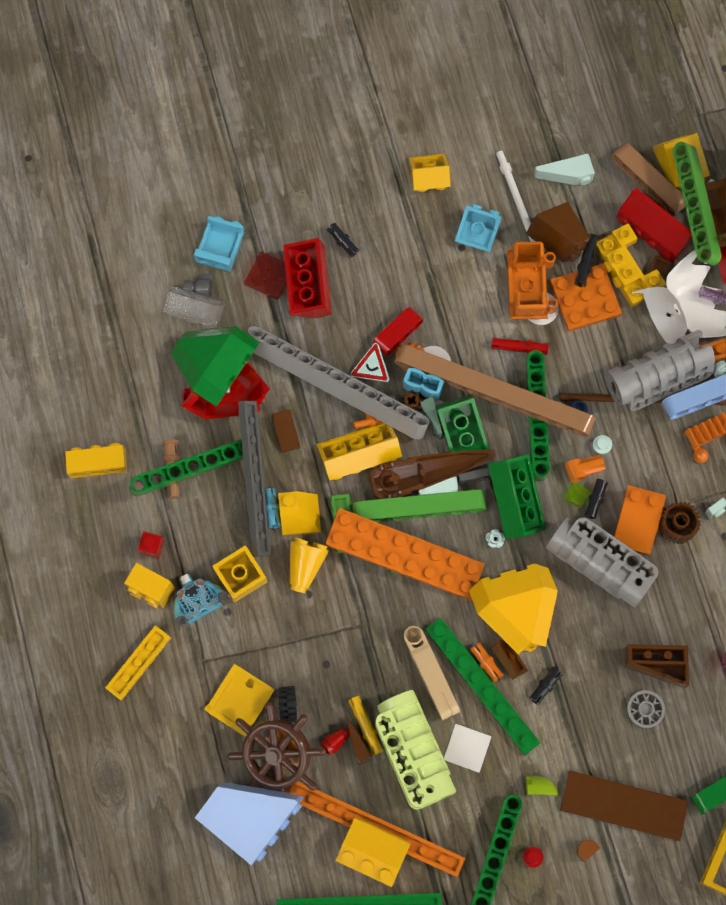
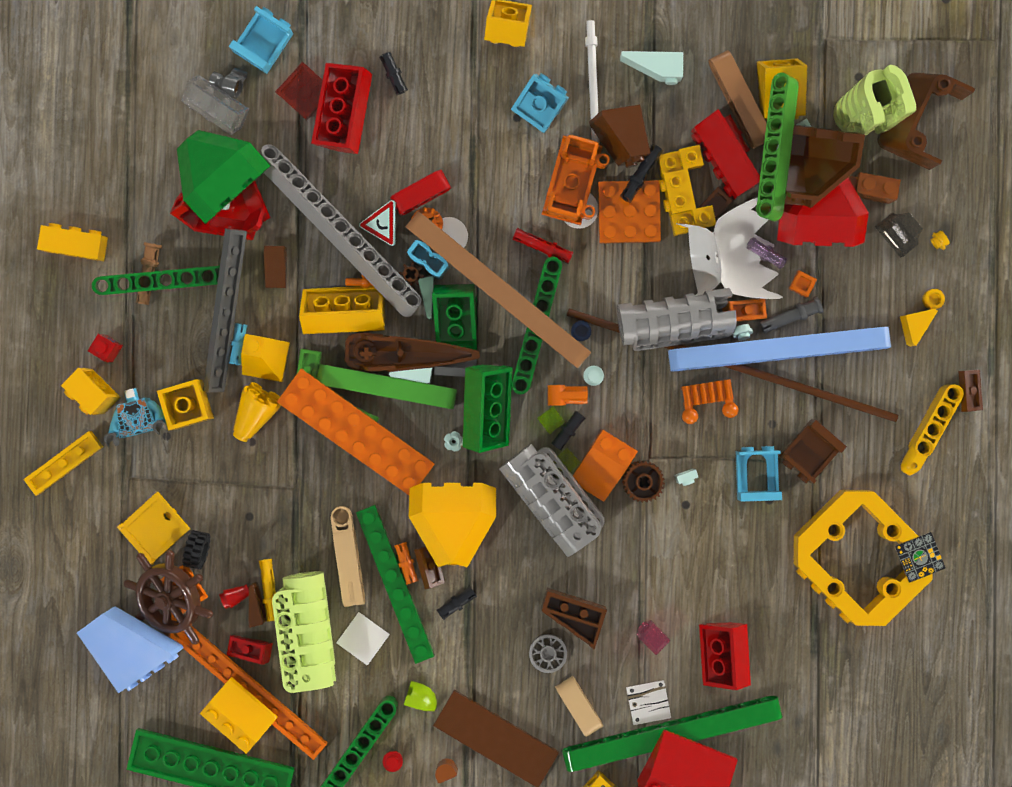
camera: 20 degrees right, 15 degrees up
none -> red slope [227,635,273,665]
none -> clear neon green tile [553,448,581,473]
none -> tan beam [555,676,603,737]

